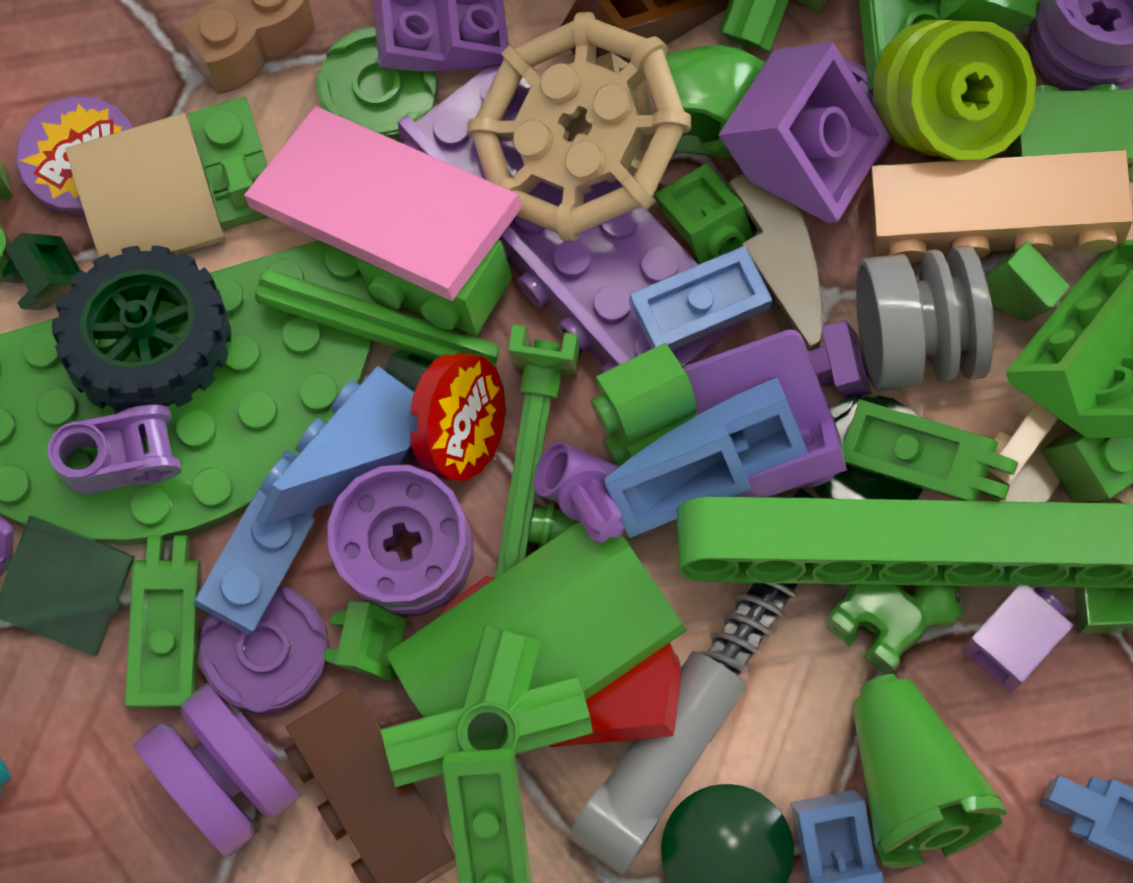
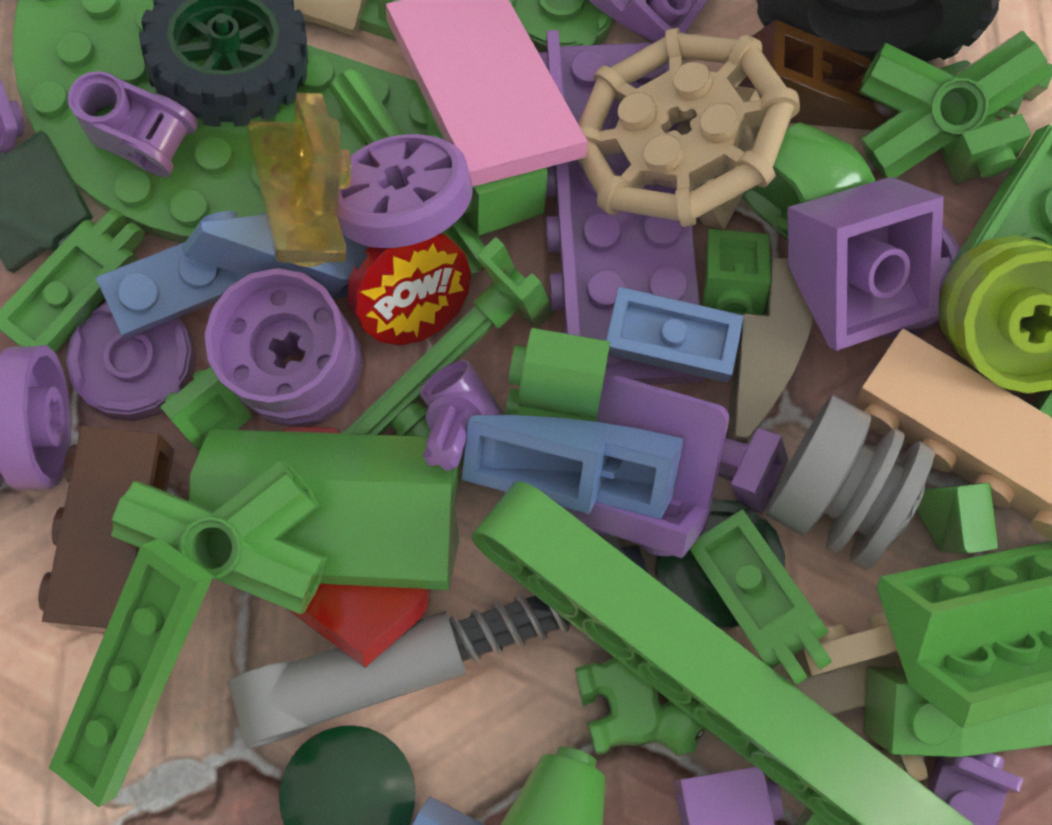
camera: 35 degrees right, 0 degrees up
none -> clear yellow bracket [248,93,351,267]
none -> medium lavender wheel [327,134,473,248]

